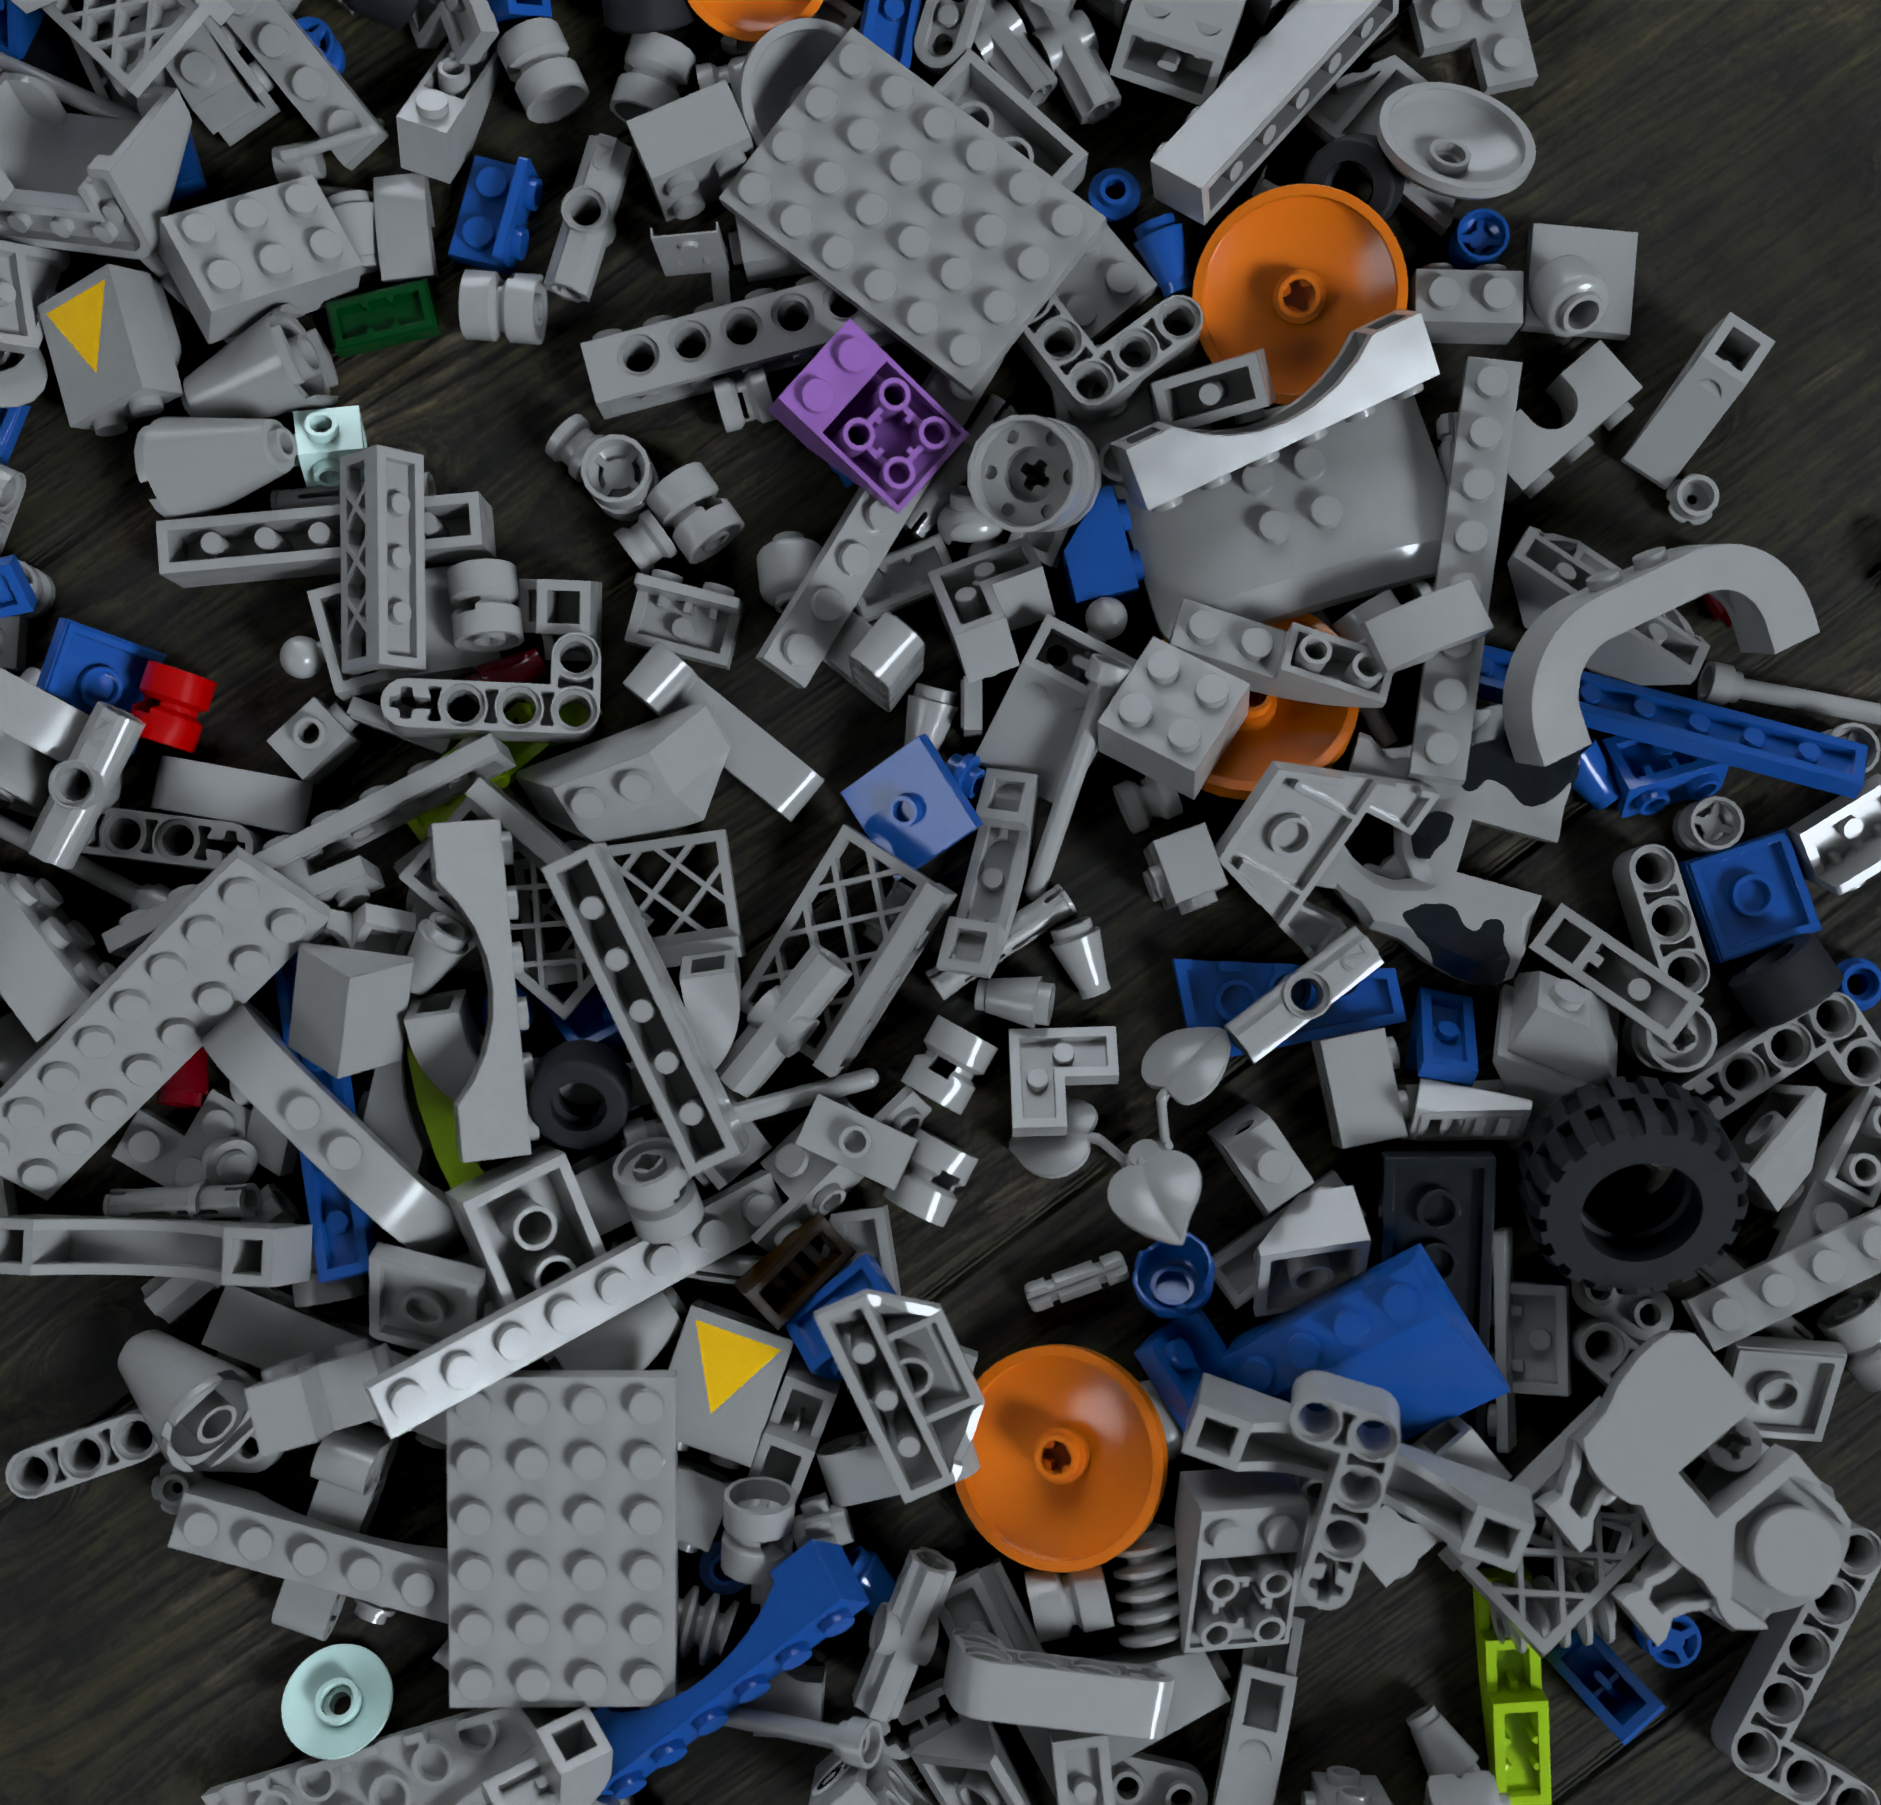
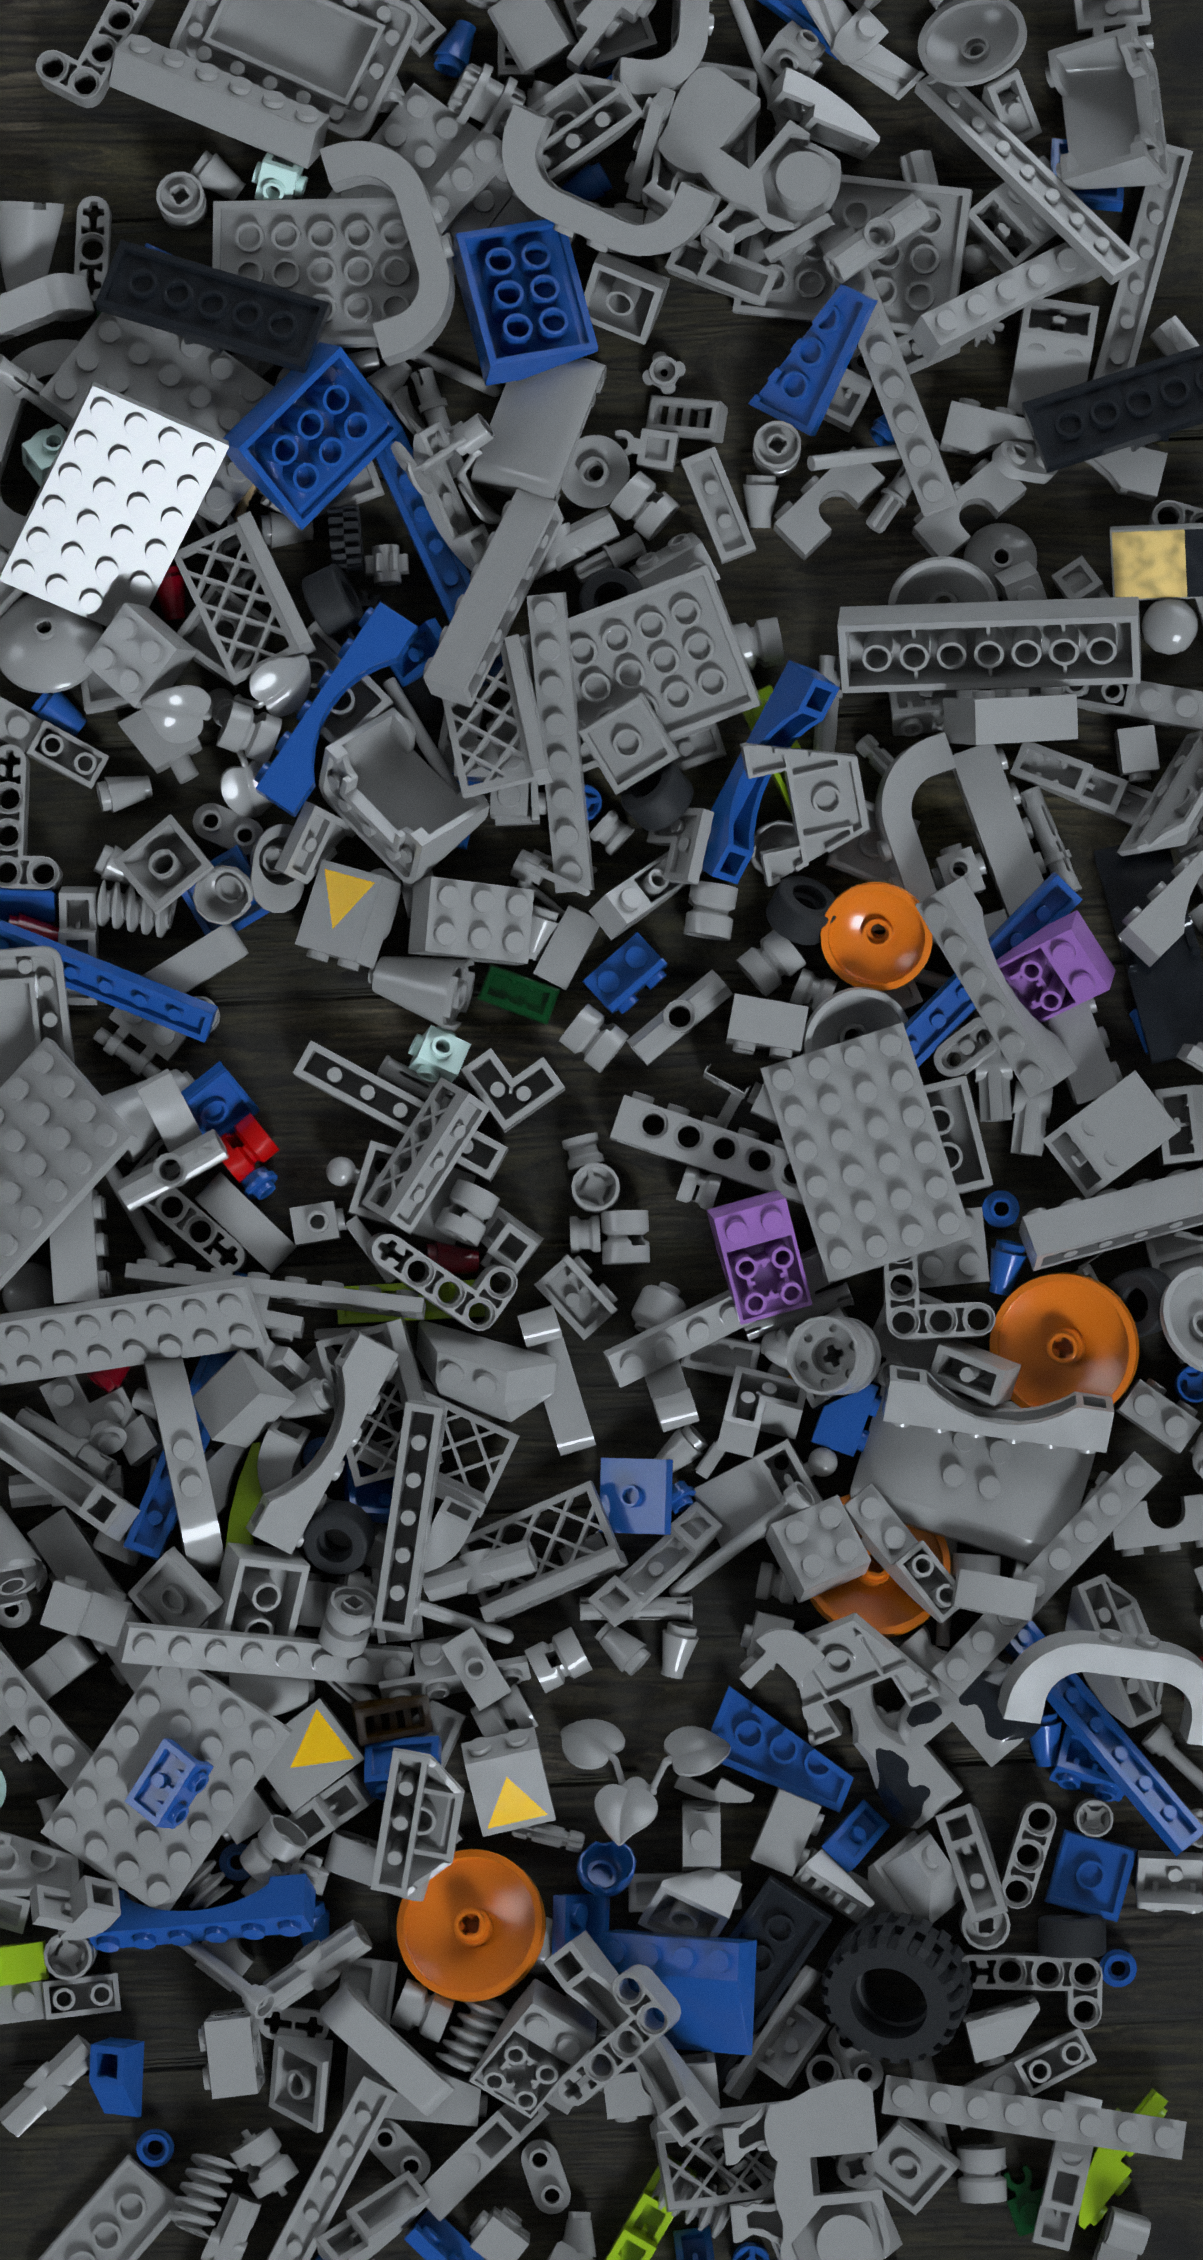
camera: 30 degrees right, 0 degrees up
light grey cone [134,417,297,520] -> none
light grey plate [1008,1026,1119,1137] -> none
light grey piece [1224,926,1384,1064] -> none
none -> blue bracket [125,1738,214,1829]
none -> blue plate [242,1166,278,1200]
none -> light grey brick [461,1048,565,1133]
none -> light grey brick [461,1727,556,1837]
none -> light grey plate [521,2138,571,2214]
none -> light grey wheel [589,809,635,856]
none -> light grey slope [674,1775,754,1803]
none -> light grey brick [739,1627,825,1689]

